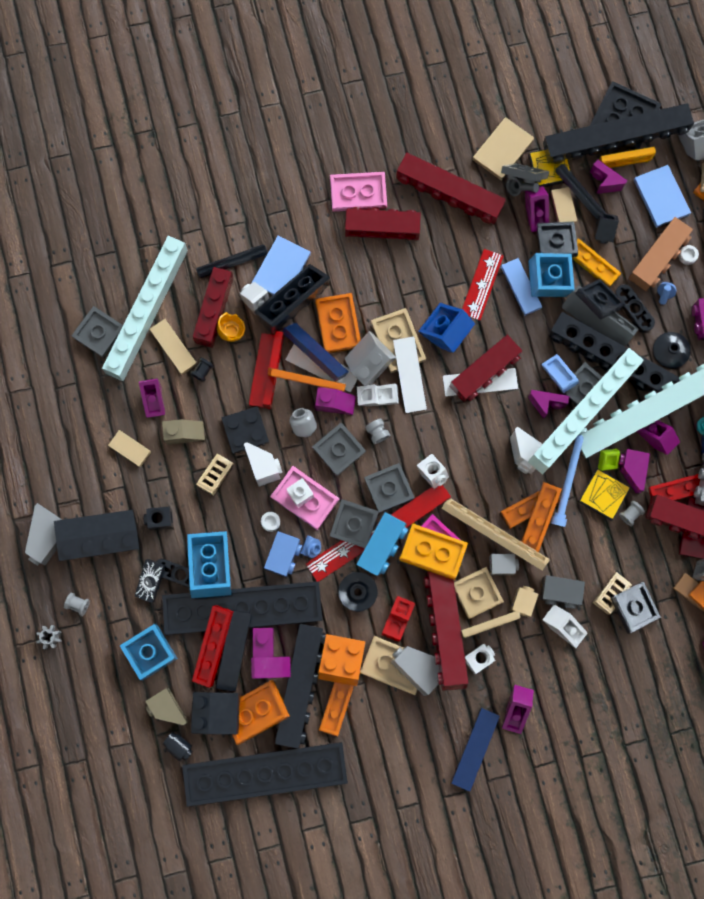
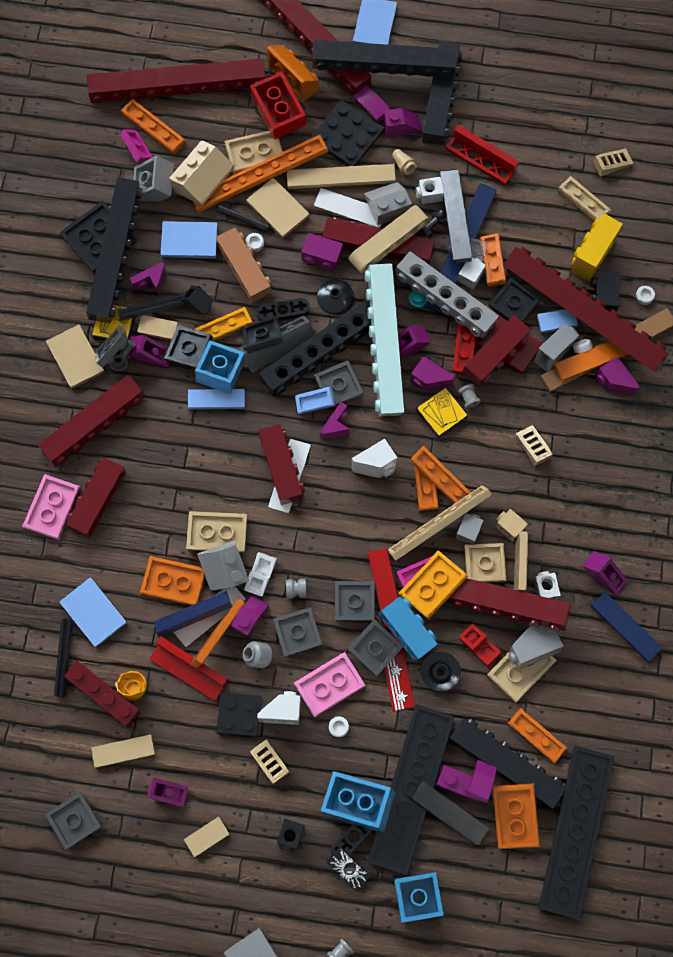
camera: 65 degrees left, 5 degrees down
black slope [54,510,139,561] -> none
light aqua brick [102,236,188,381] -> none
dark tan slope [145,688,189,725] -> none
dark tan slope [162,419,205,445] -> none
black brick [162,732,193,762] -> none
black bush [190,357,214,382] -> none
black slope [191,692,240,734] -> none
red plate [192,605,234,688] -> none
white slope [240,282,269,314] -> none
black slope [254,264,330,334] -> none
medium blue brick [264,531,302,578] -> none
white brick [287,478,314,508] -> none
medium blue plate [300,535,321,558] -> none
orange brick [318,634,365,686] -> none
white sticker [393,337,427,413] -> none
white brick [417,454,449,489] -> none
blue slope [418,303,475,353] -> none
red sticker [462,249,504,320] -> none
light aqua brick [528,348,644,475] -> none
dark grey brick [540,575,585,609] -> none
white slope [543,605,587,648] -> none
light blue piece [550,435,584,527] -> none
lime tile [598,449,620,471] -> none
light orange tile [599,147,656,168] -> none
tile [610,581,661,634] -> none
medium blue plate [657,282,677,305] -> none

